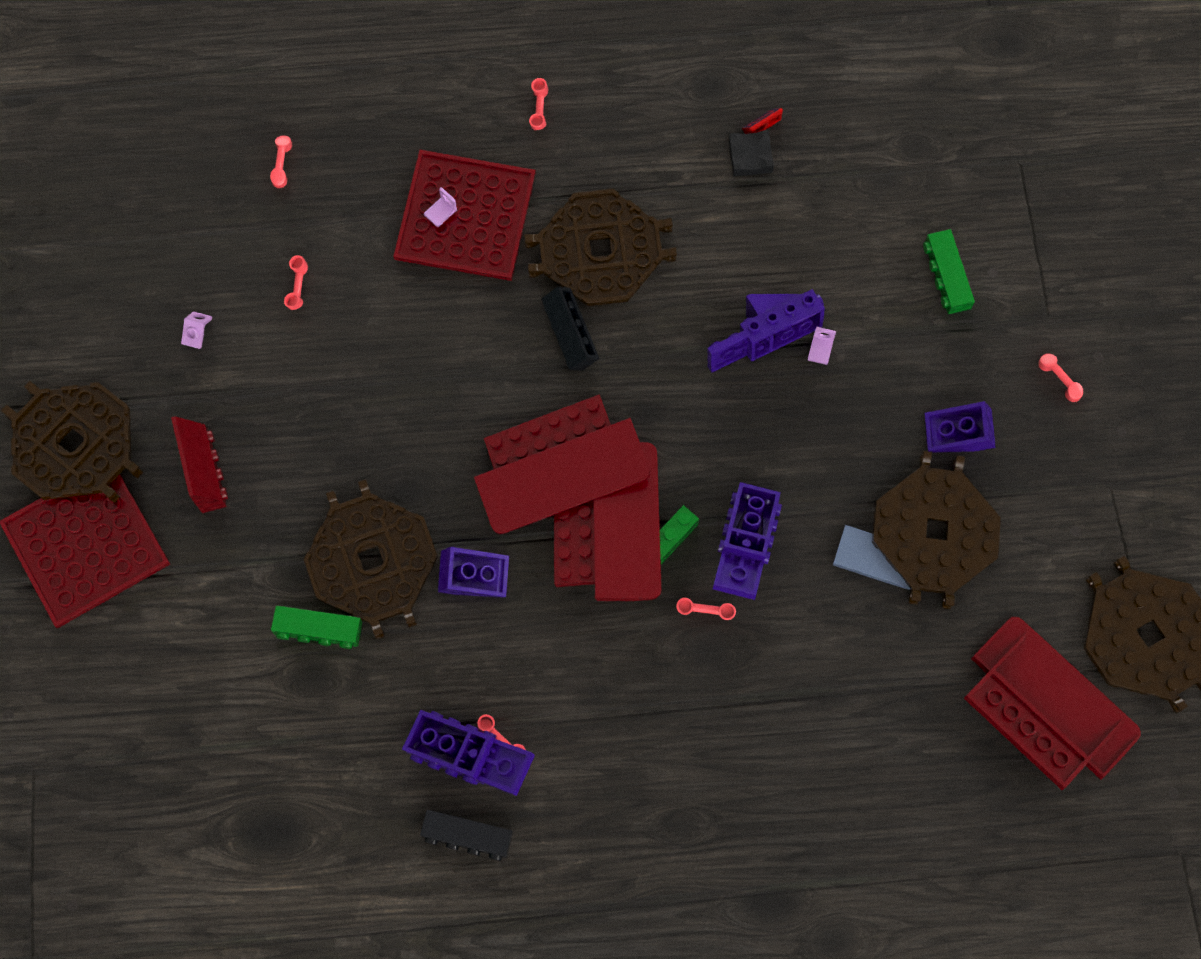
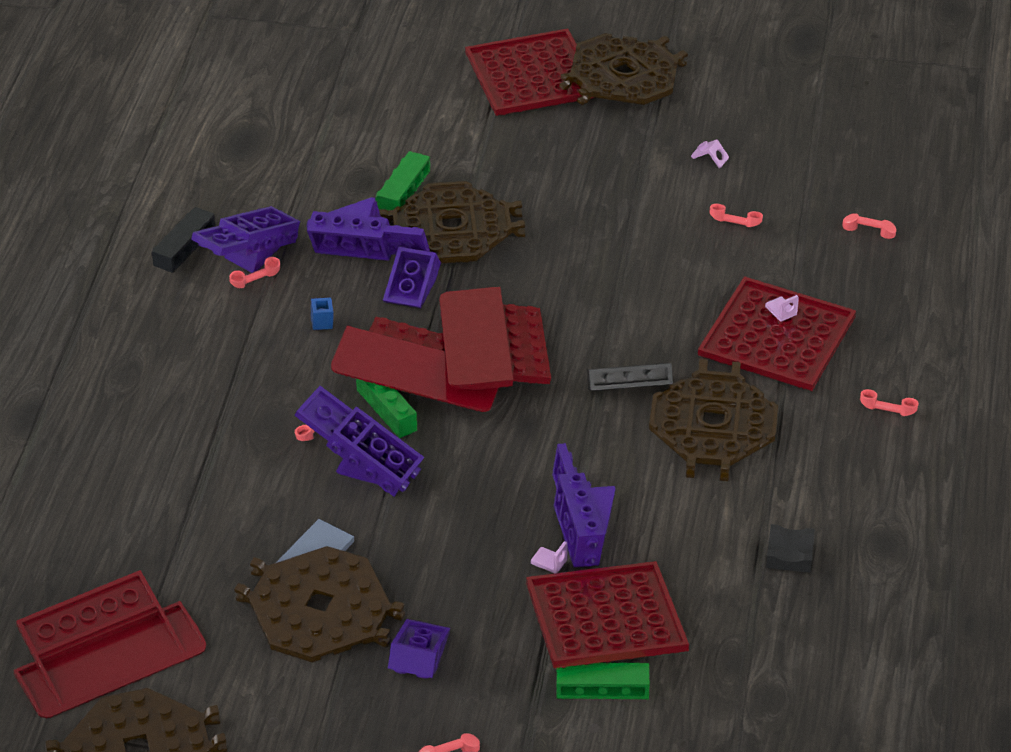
camera: 105 degrees right, 30 degrees down
dark red slope [171,416,228,513] -> none
red slope [742,108,783,134] -> none
none -> dark purple wedge [307,197,430,261]
none -> blue brick [311,298,333,330]
none -> dark red plate [526,561,689,668]

